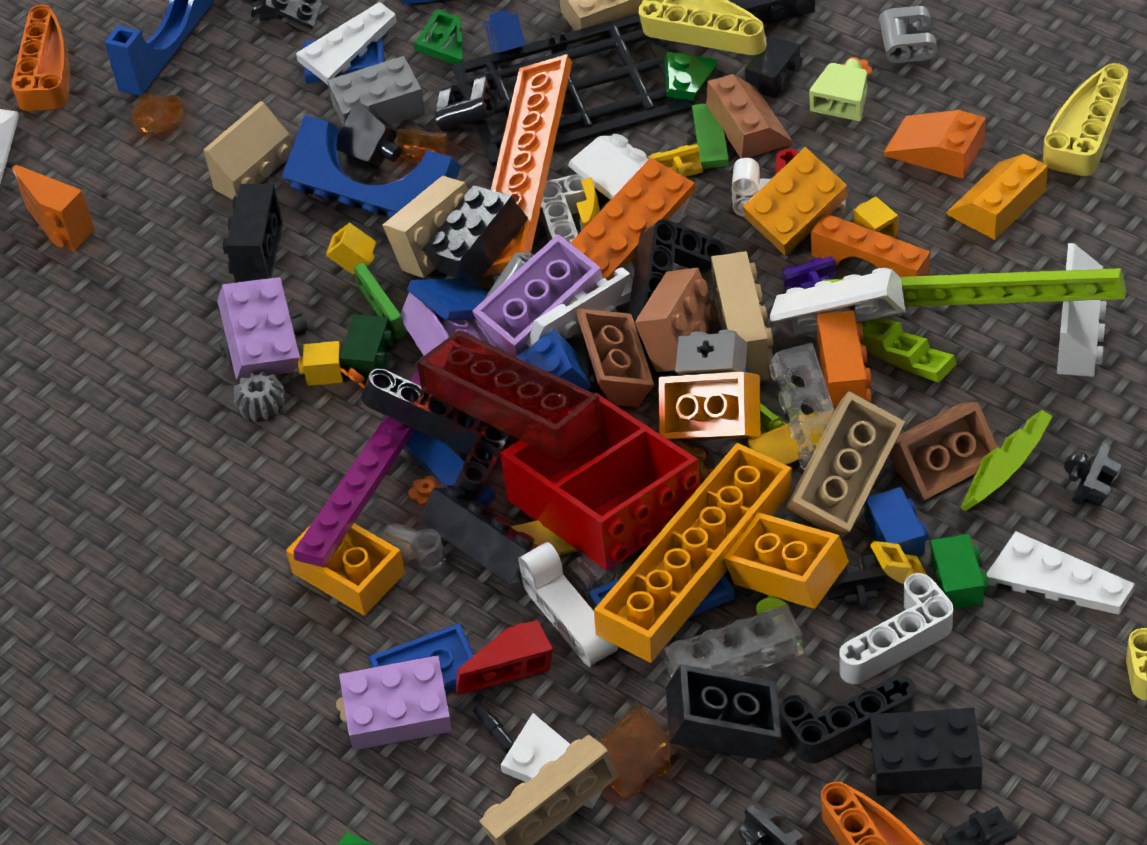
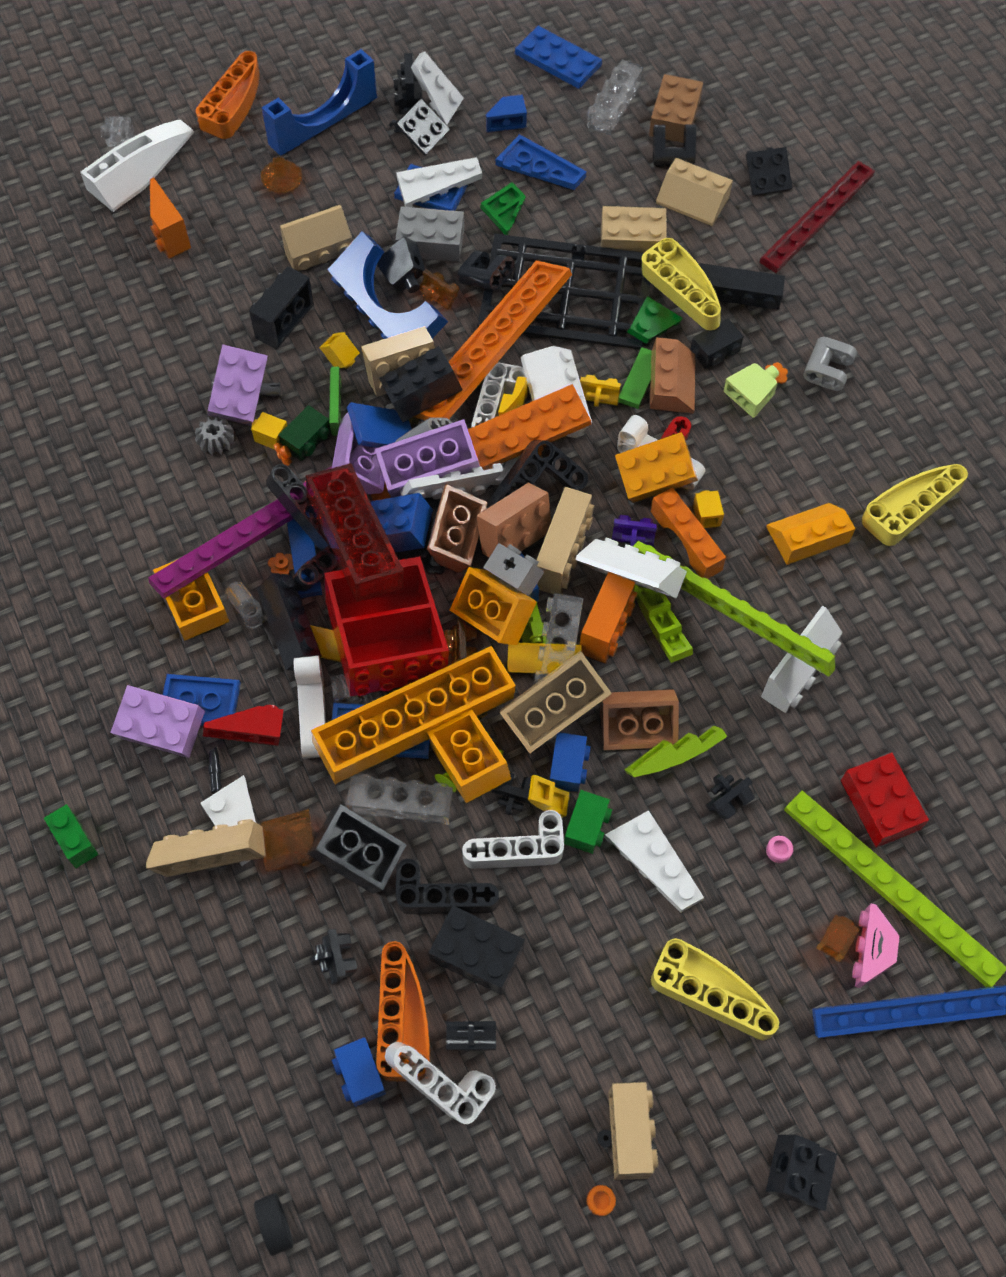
camera: 20 degrees right, 15 degrees up
blue brick [483,10,526,53] -> none
orange slope [884,110,986,179] -> none

